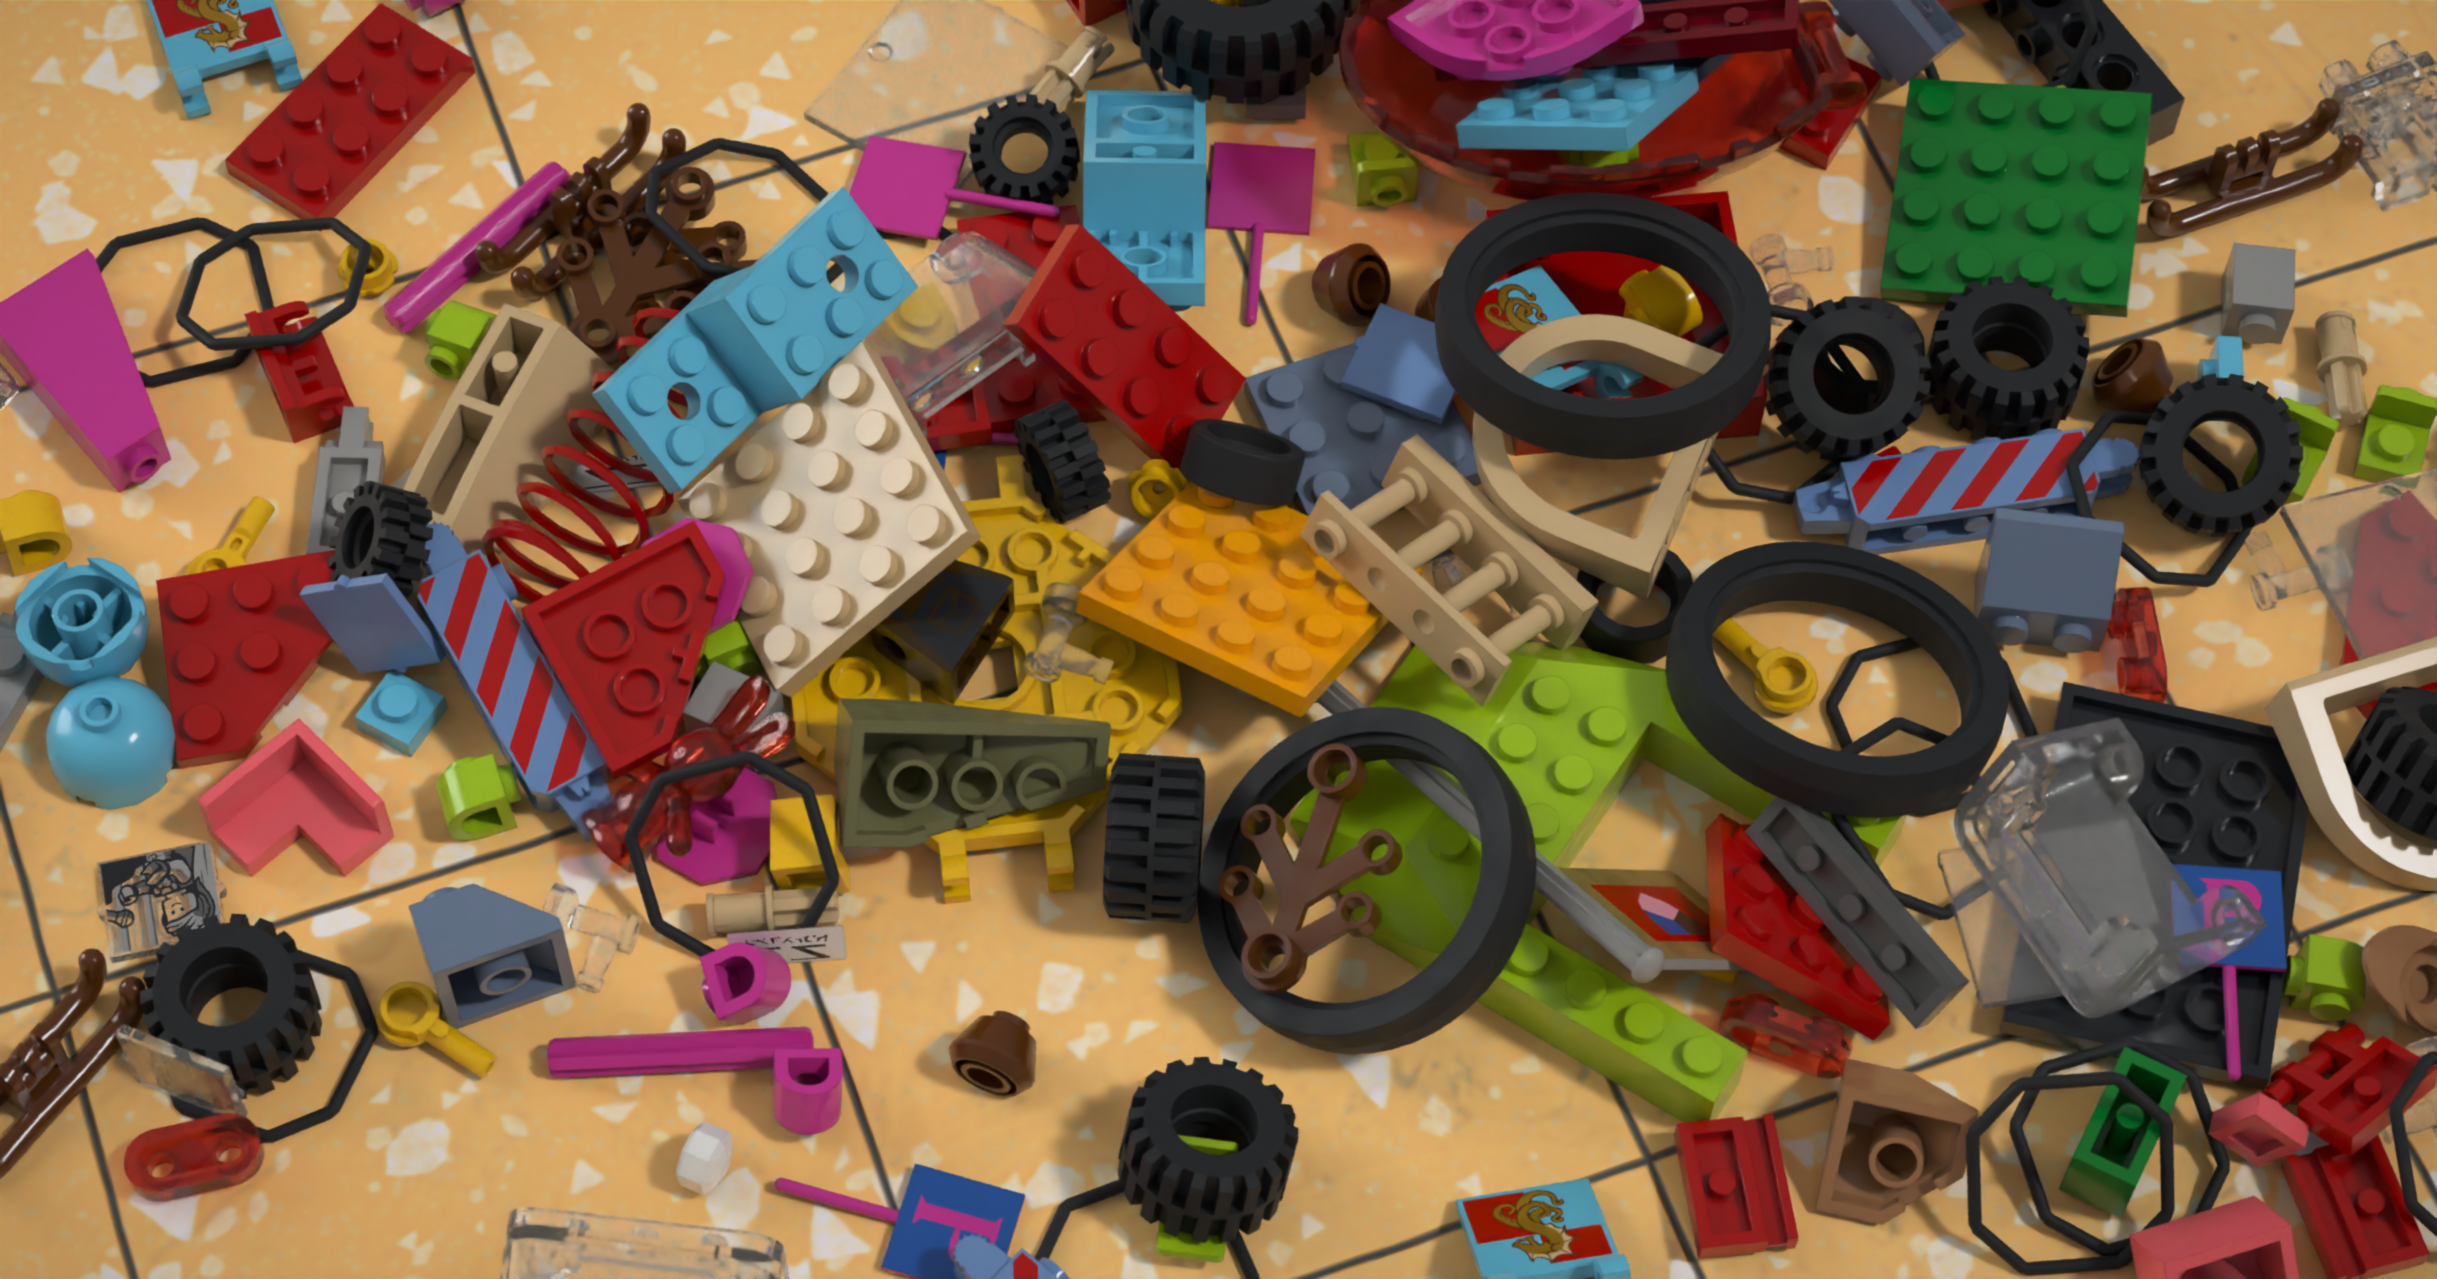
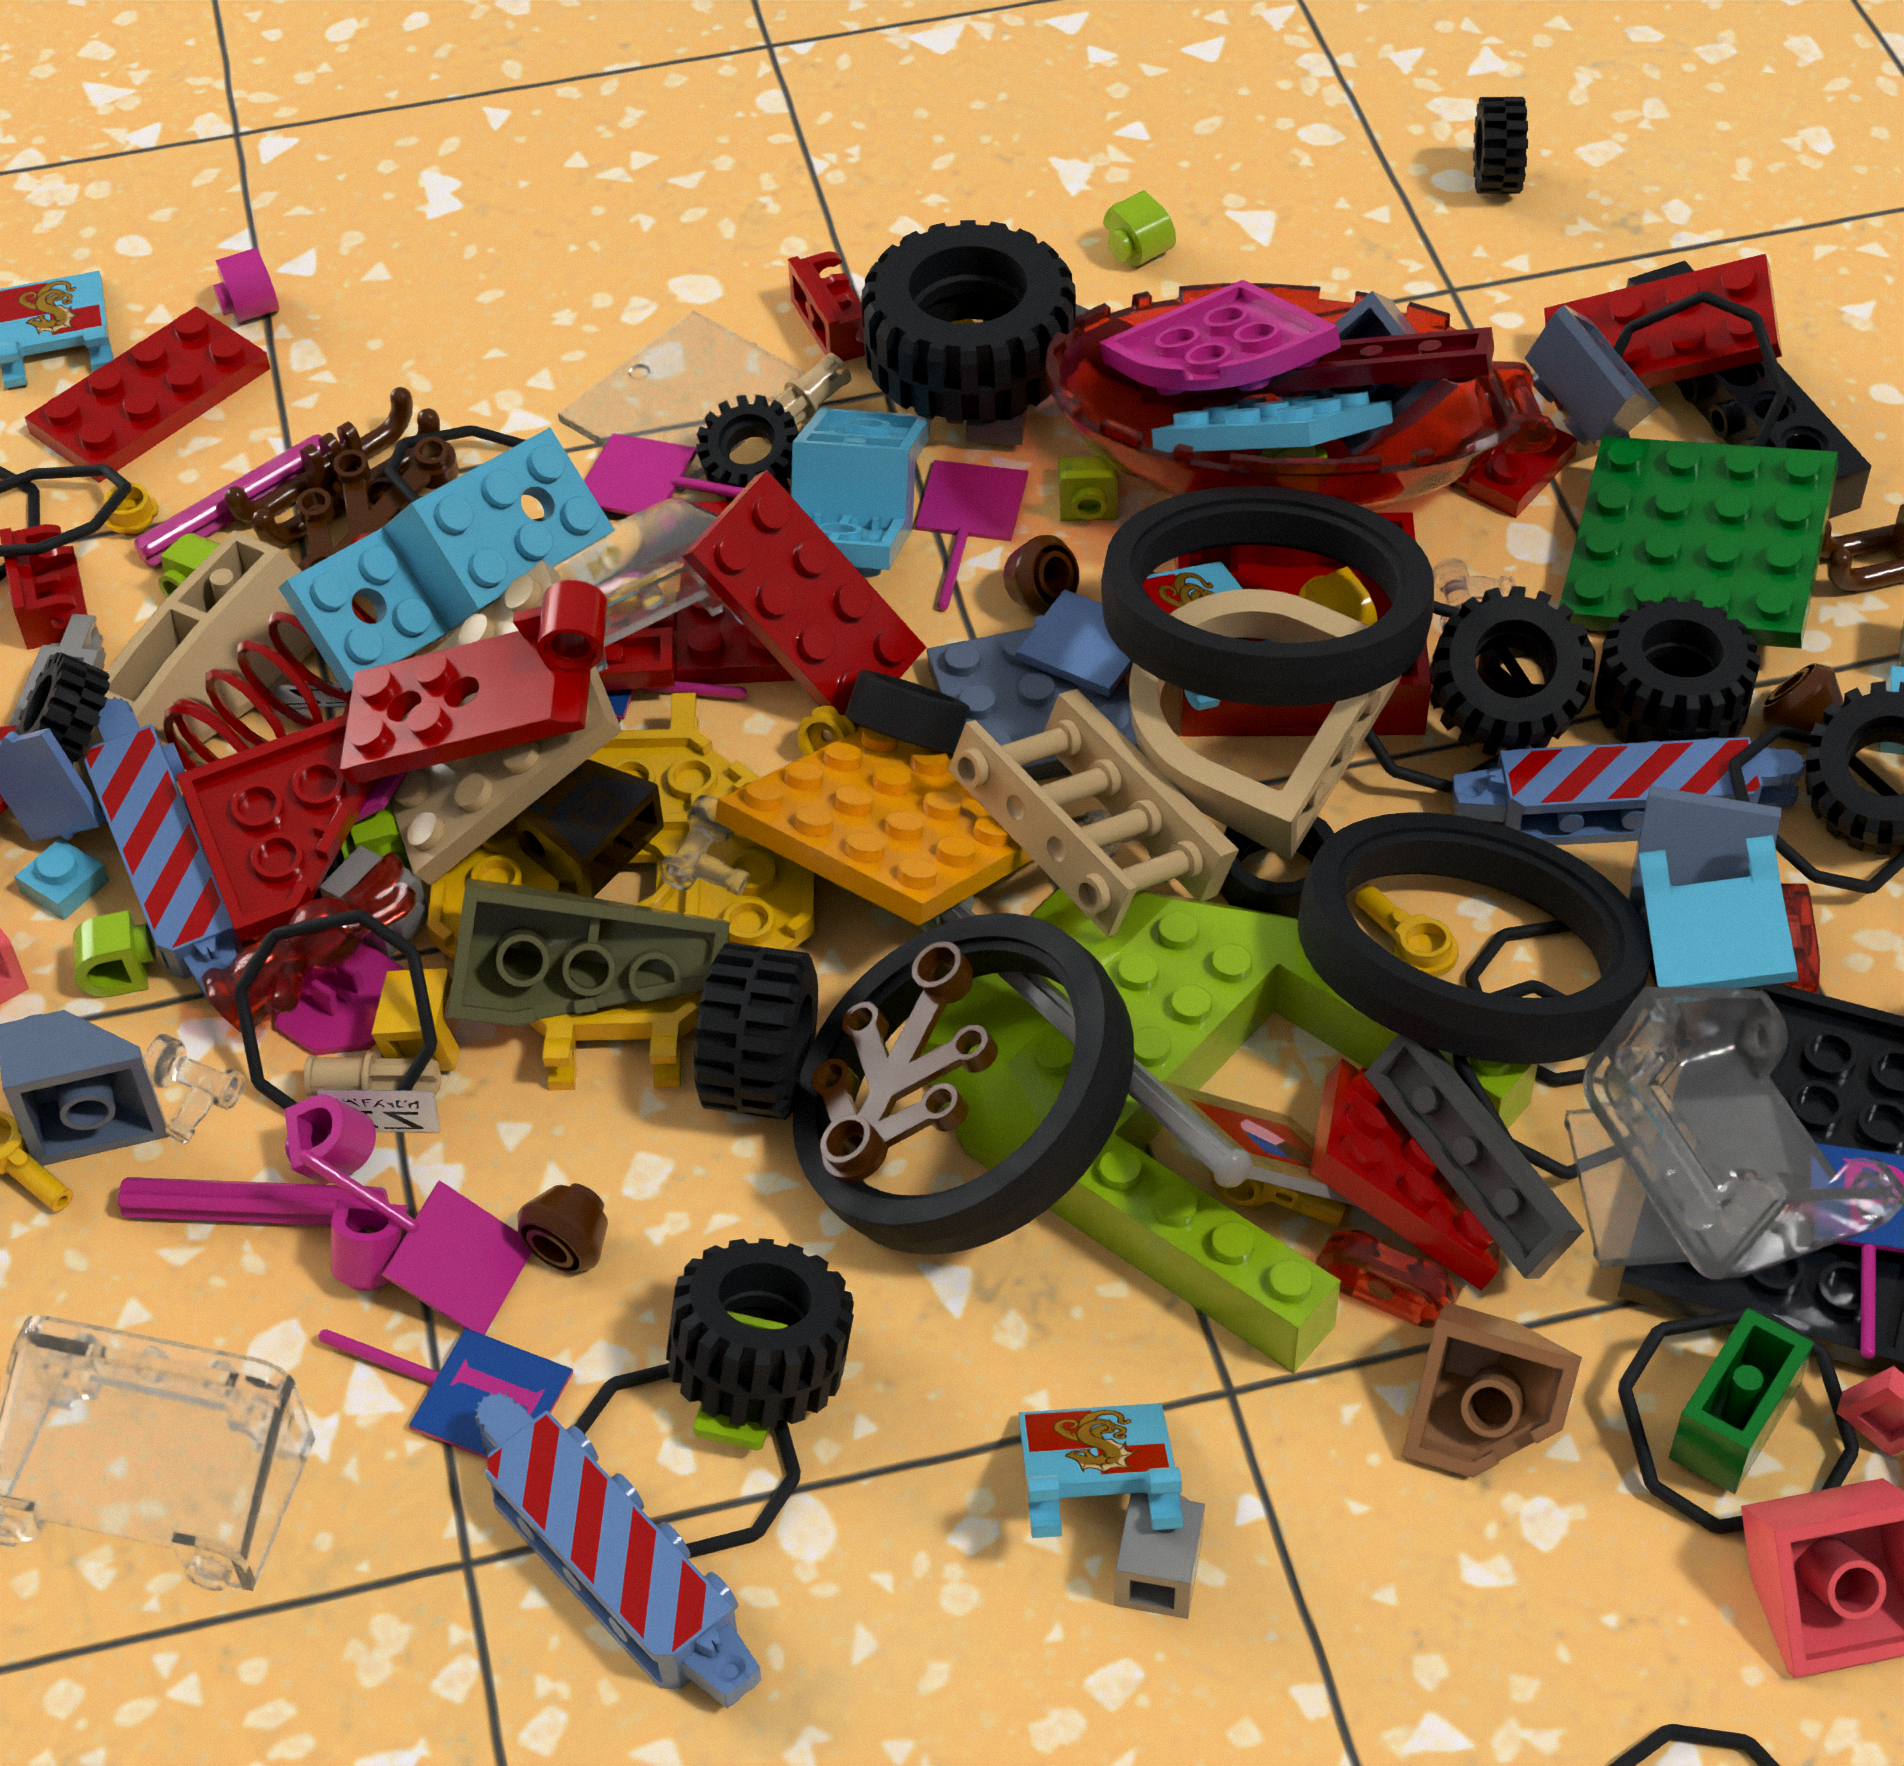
camera: 10 degrees right, 10 degrees down
white tile [676,1122,733,1195] -> none
black tyre [1014,400,1111,523] -> none
red plate [1674,1113,1799,1259] -> none
black piece [1966,1071,2175,1276] -> none
none -> dark pink piece [299,1150,532,1335]
none -> red hinge [340,580,608,785]
none -> medium azure flag [1639,835,1798,999]

